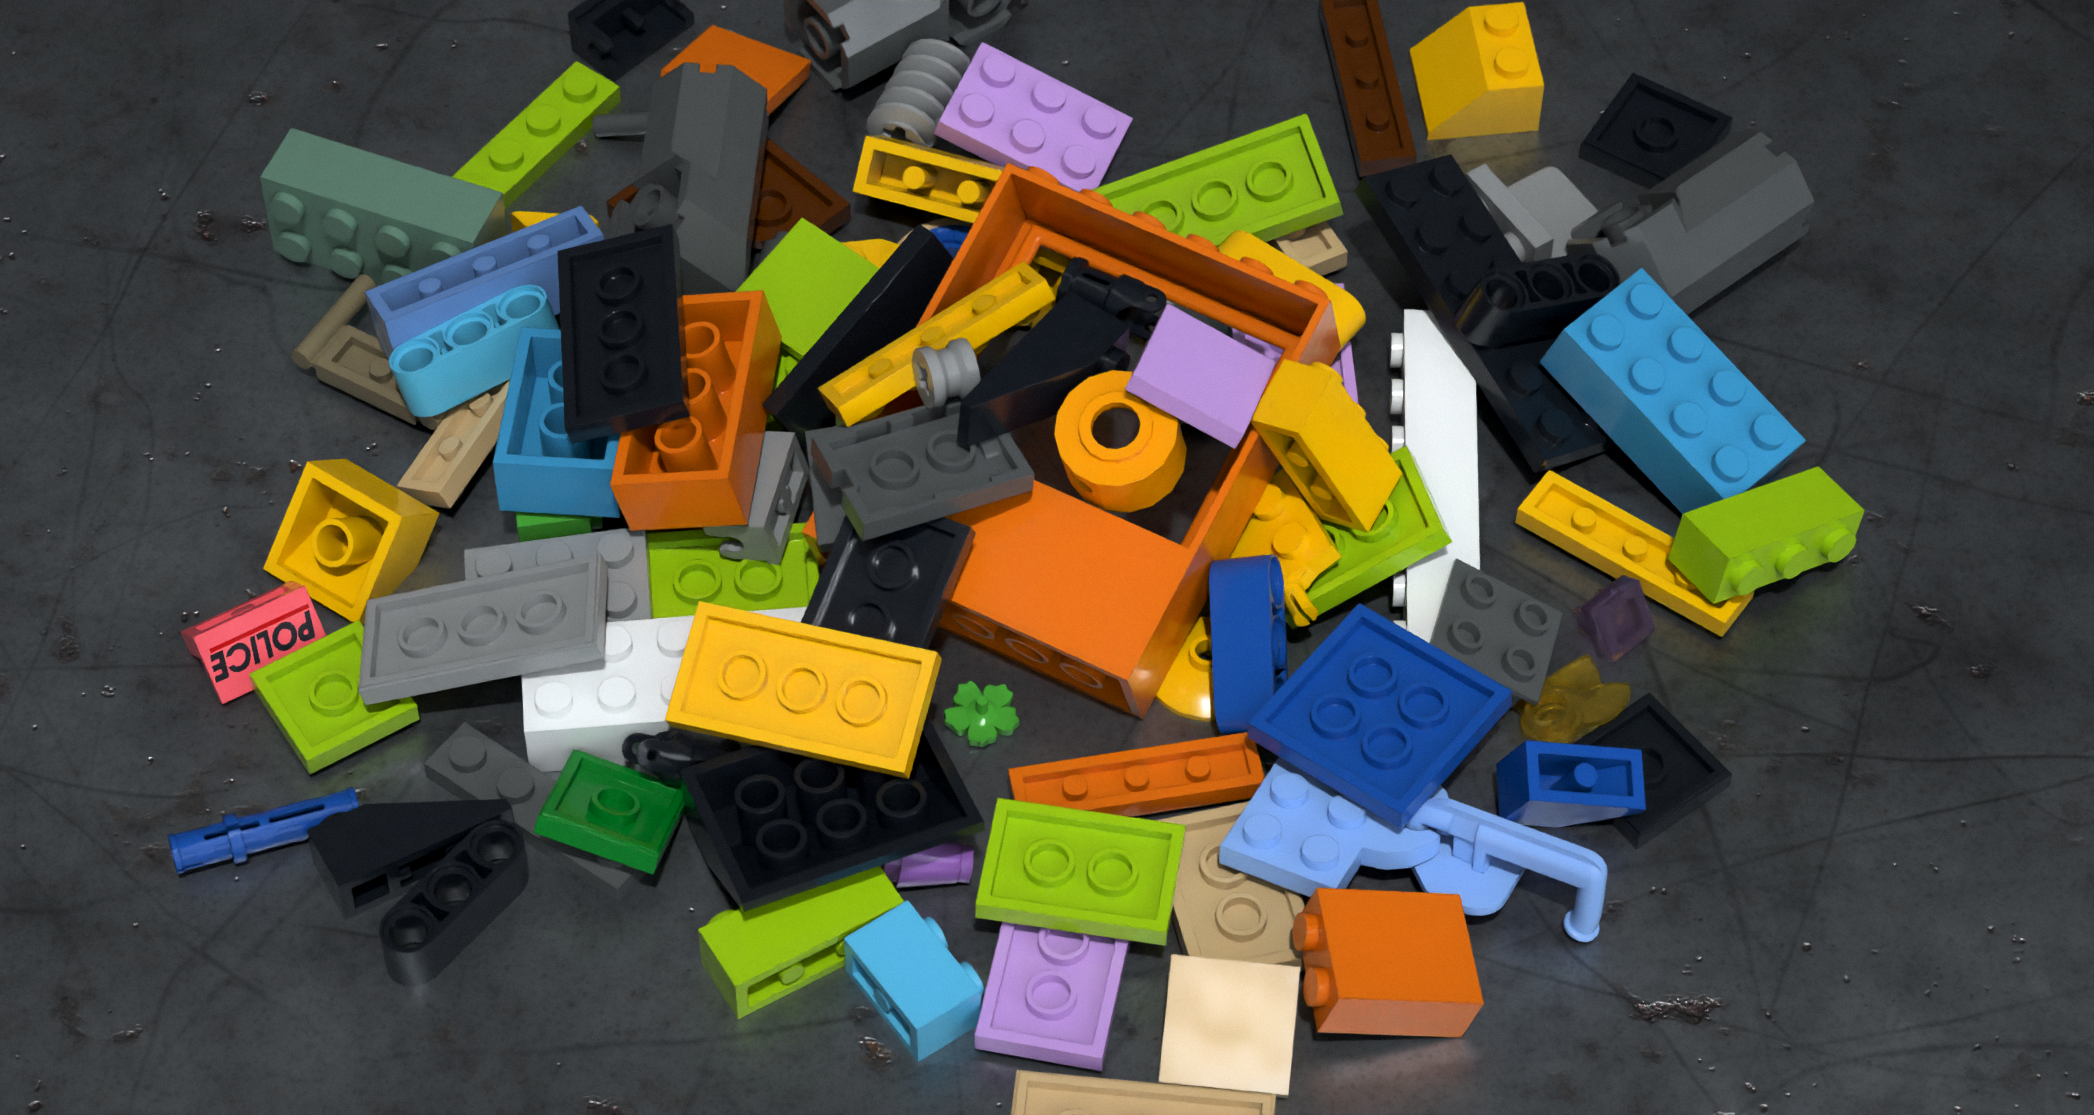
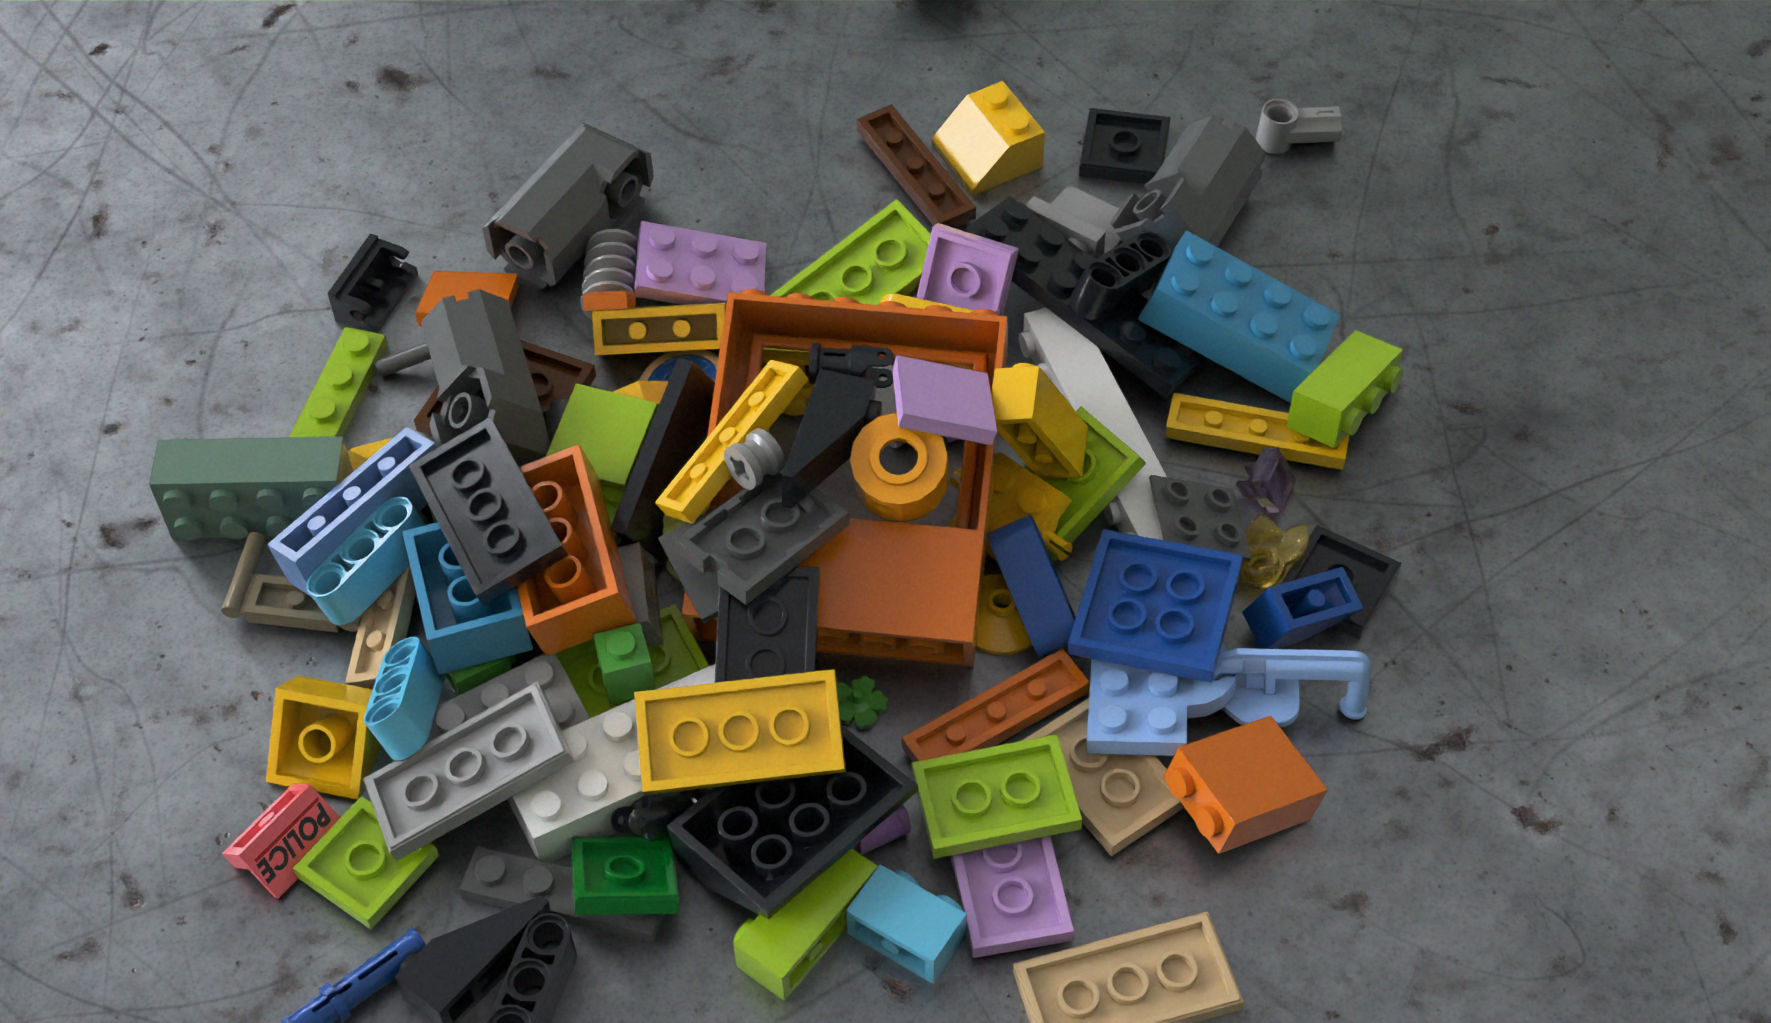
camera: 20 degrees left, 0 degrees up
tile [1158,954,1300,1099] -> none
none -> medium azure beam [364,637,445,761]
none -> orange tile [583,290,636,311]
none -> bright green brick [593,623,656,705]
none -> lavender tile [916,223,1019,316]
none -> light grey piece [1256,98,1342,154]

